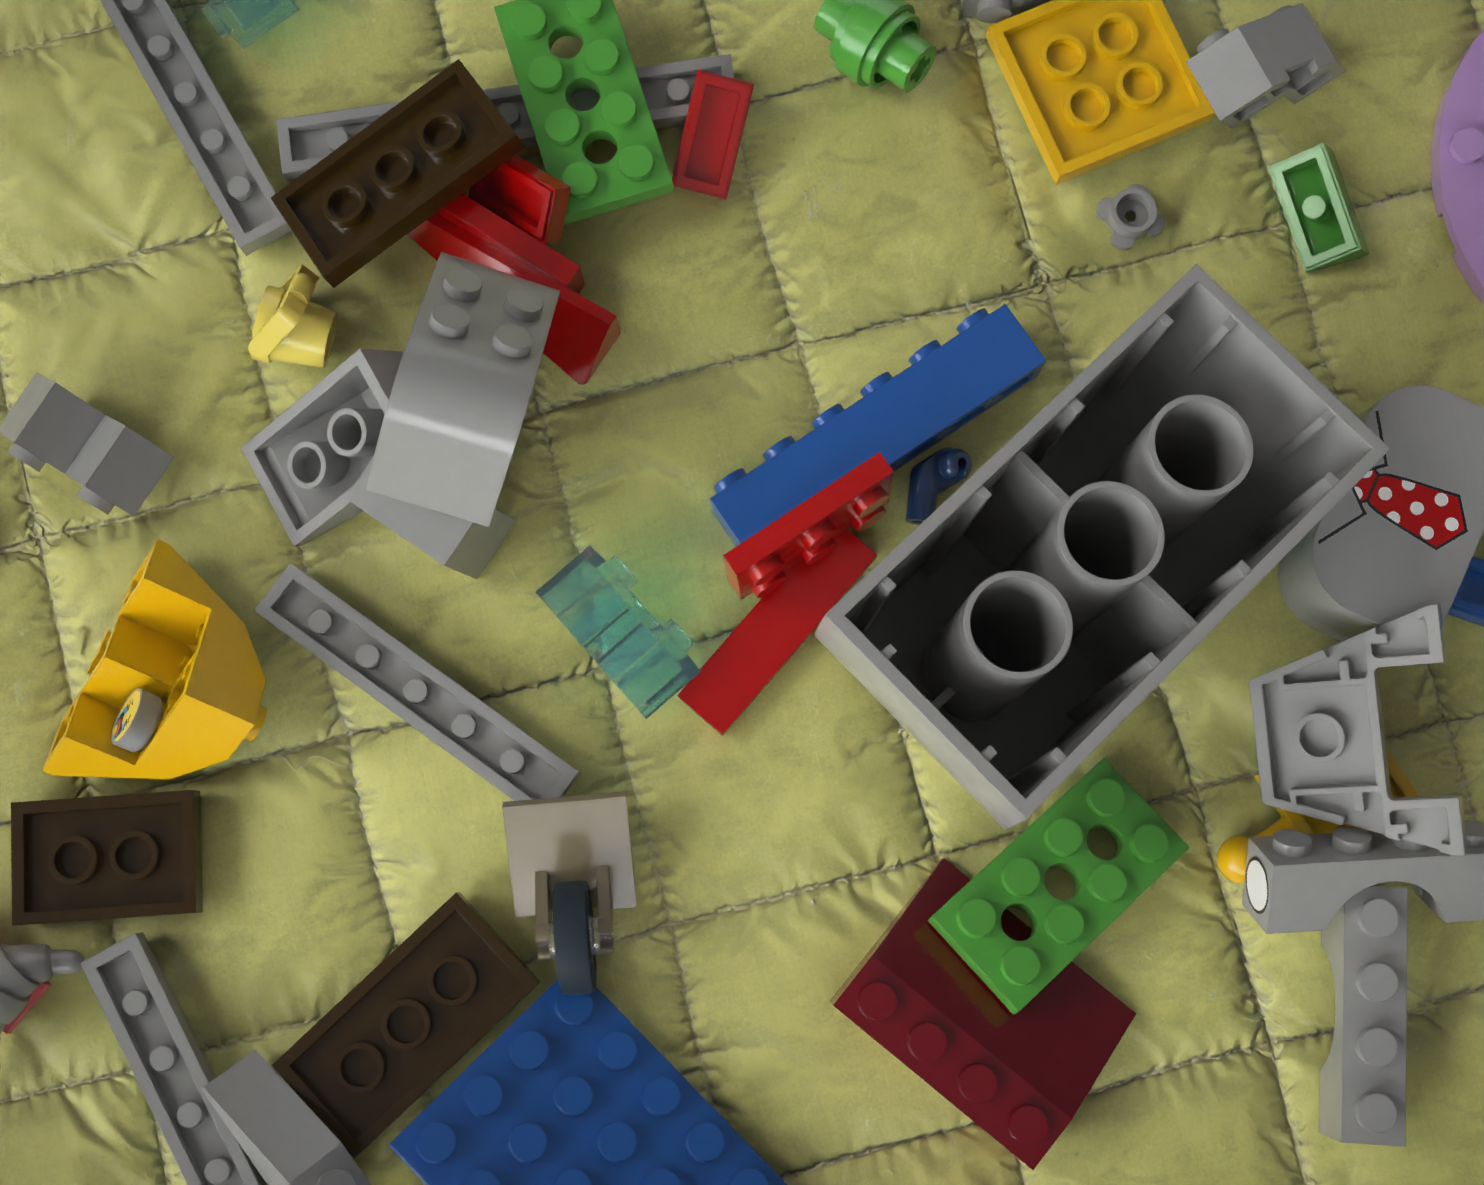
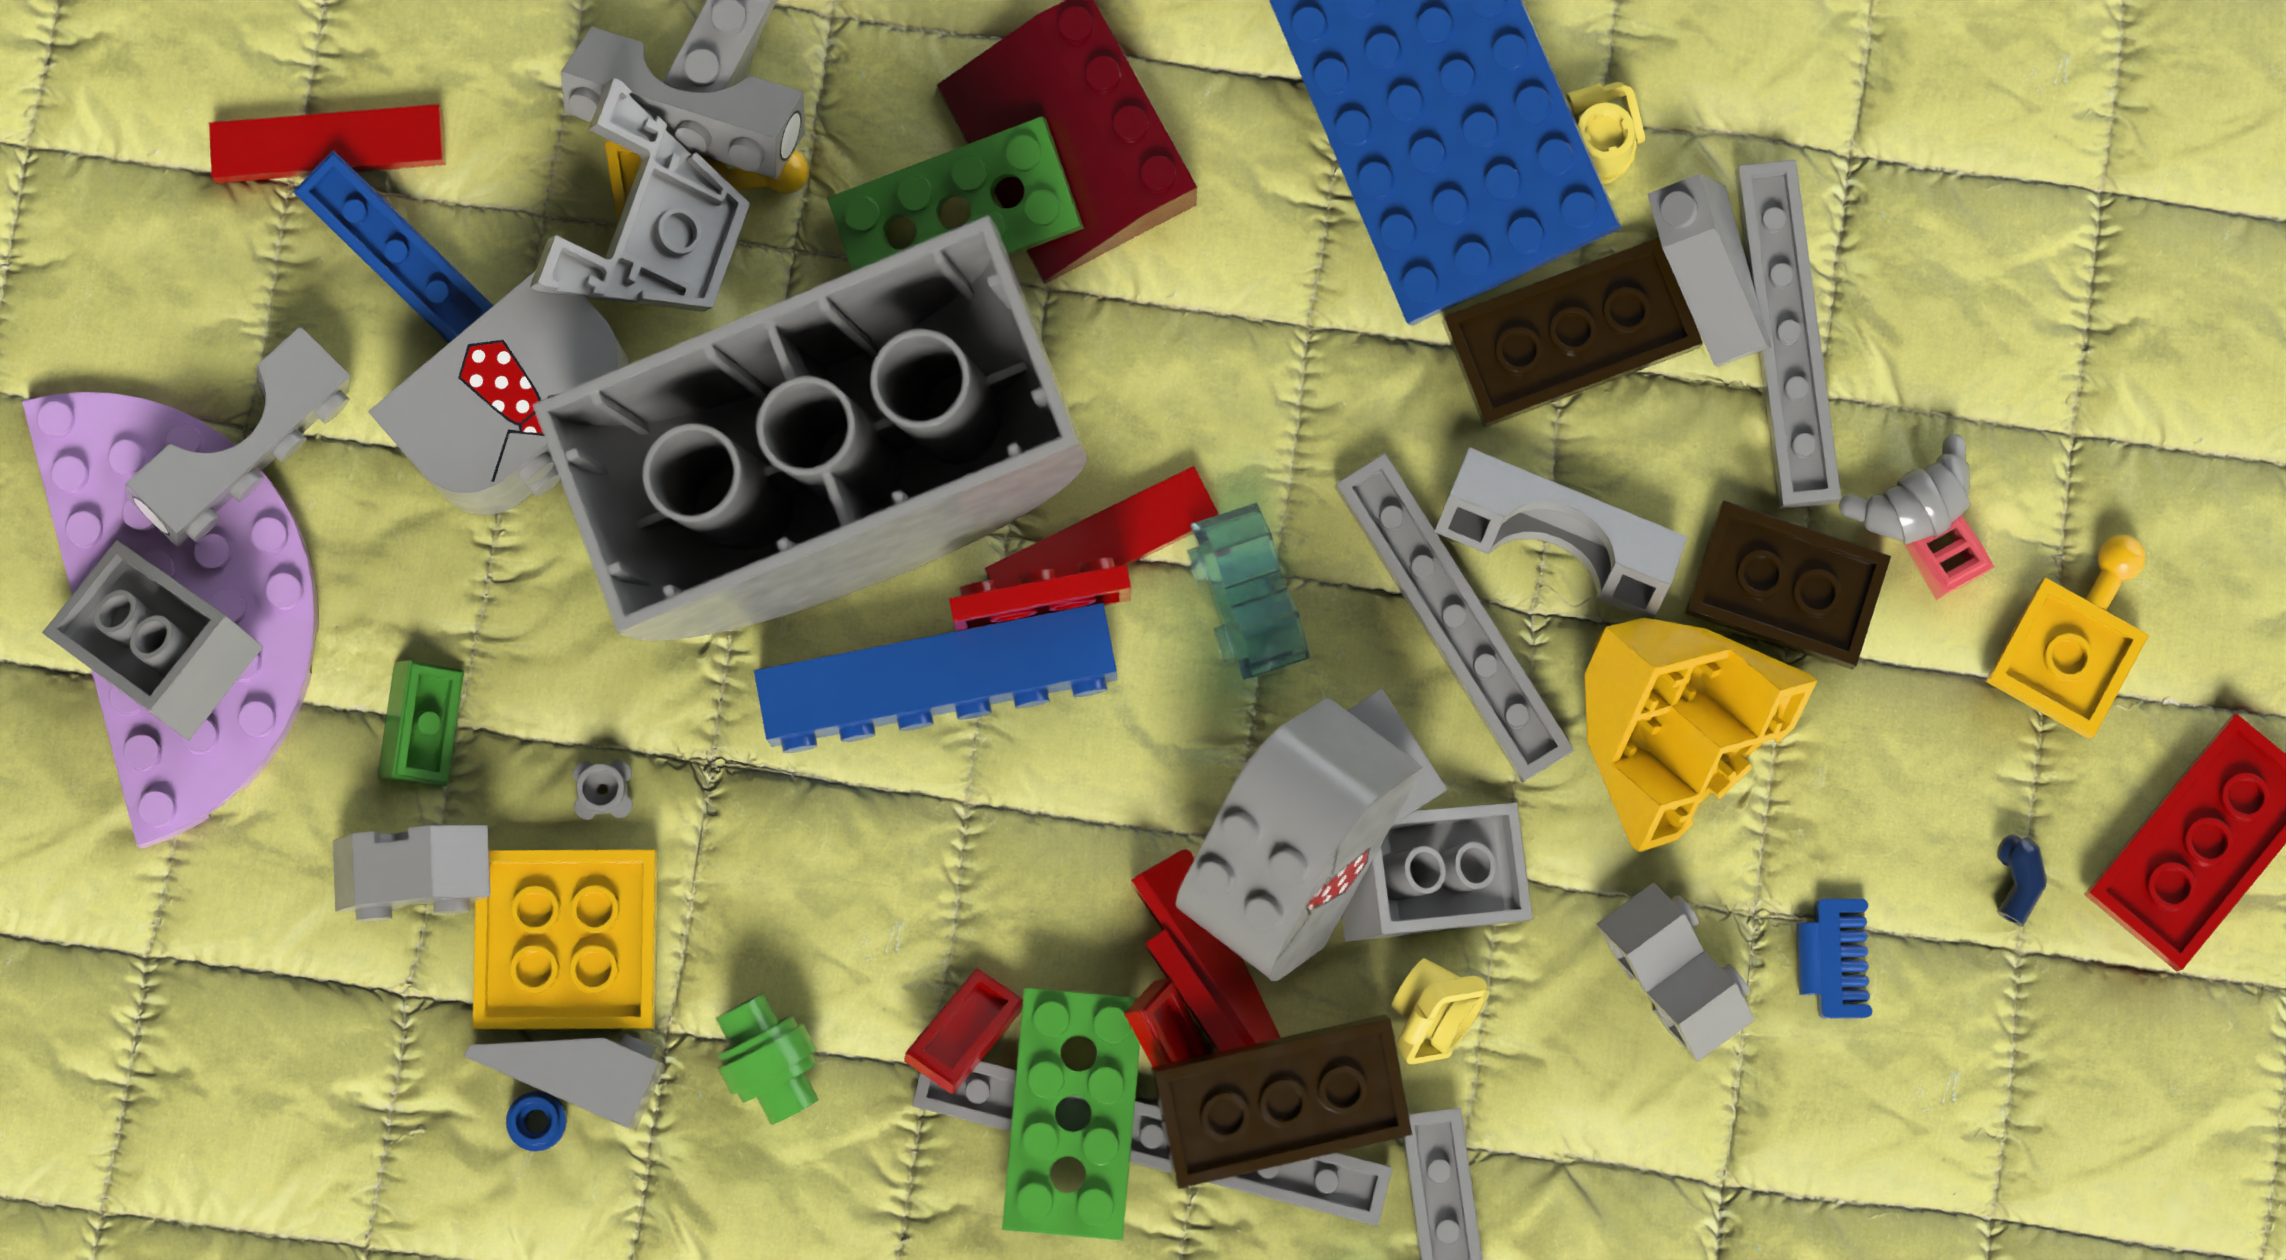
camera: 160 degrees left, 0 degrees up
light grey tile [111,688,162,752] -> none
dark tan plate [502,791,637,995] -> none
dark blue arm [905,447,972,525] -> none
none -> light grey arch [1434,447,1687,619]

